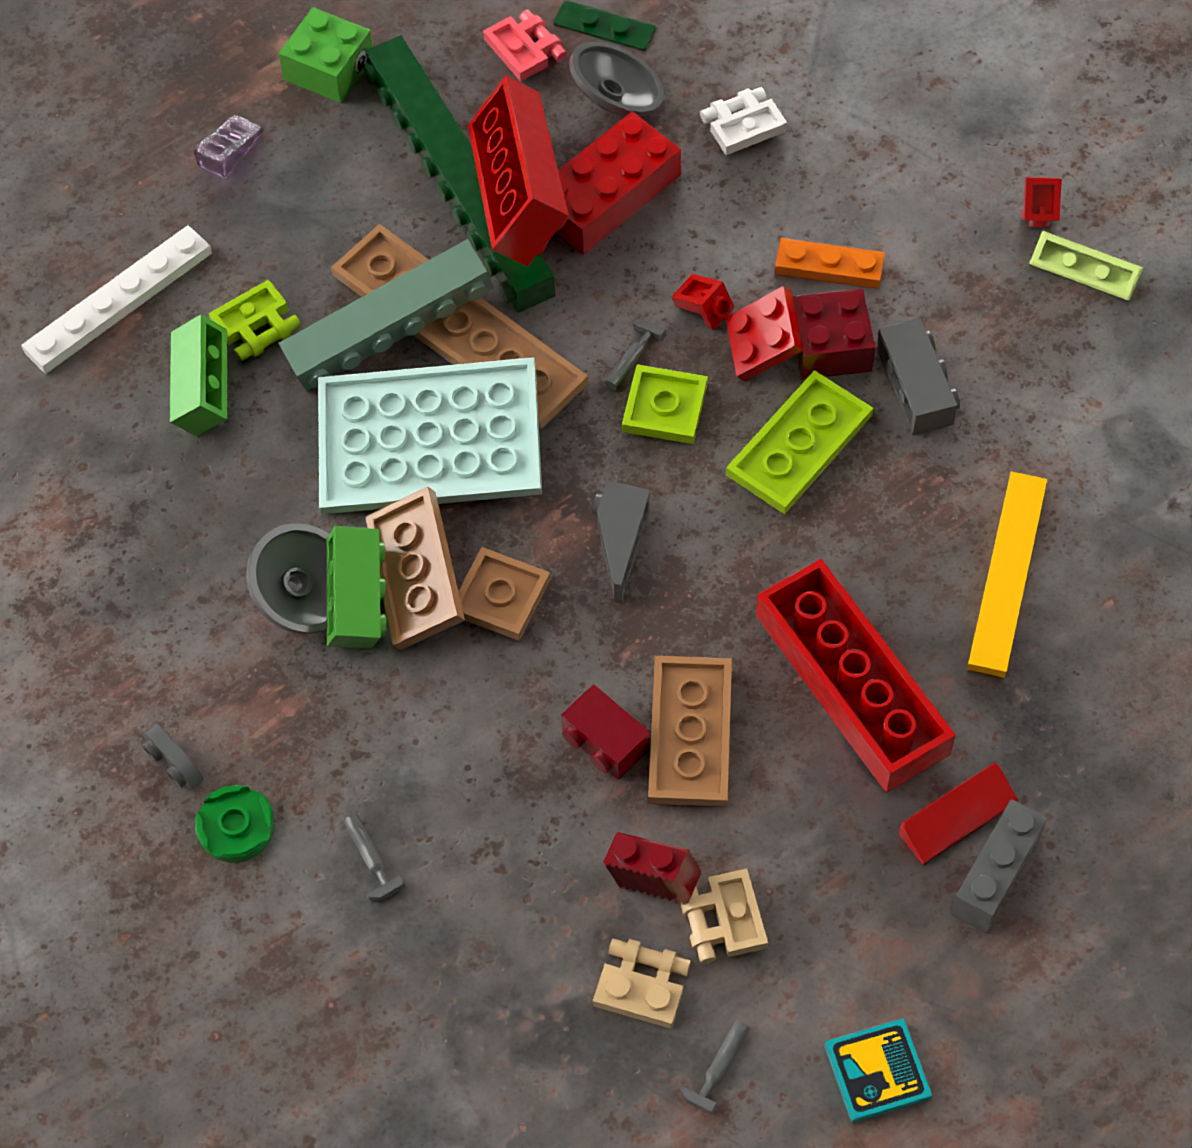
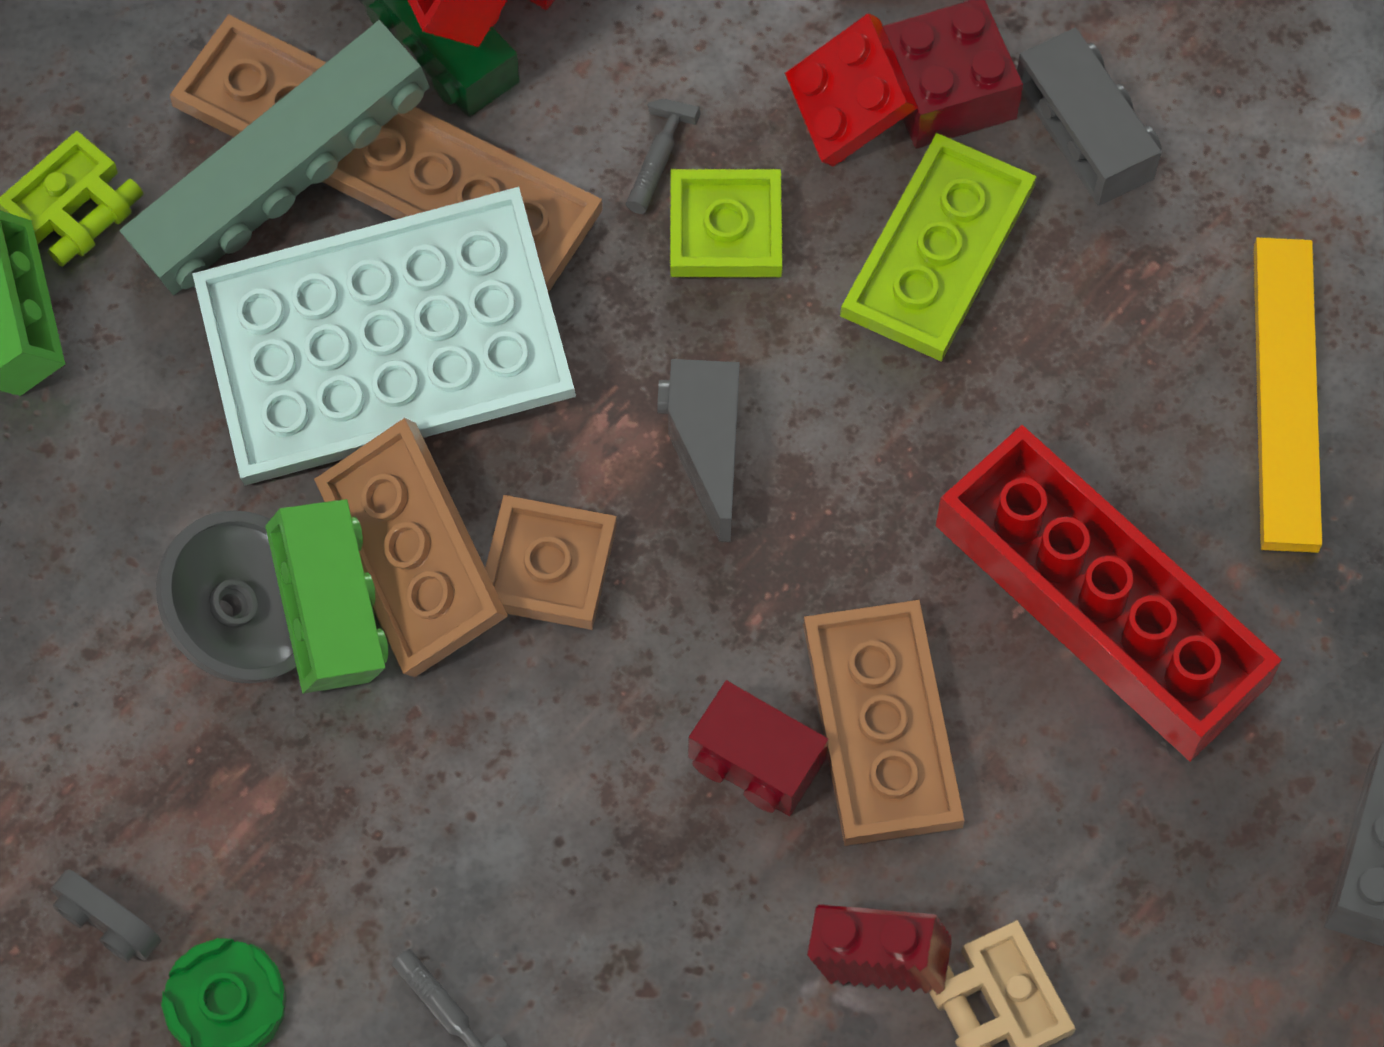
camera: 15 degrees left, 5 degrees up
red bracket [671,273,734,330] -> none
red slope [899,762,1018,865] -> none

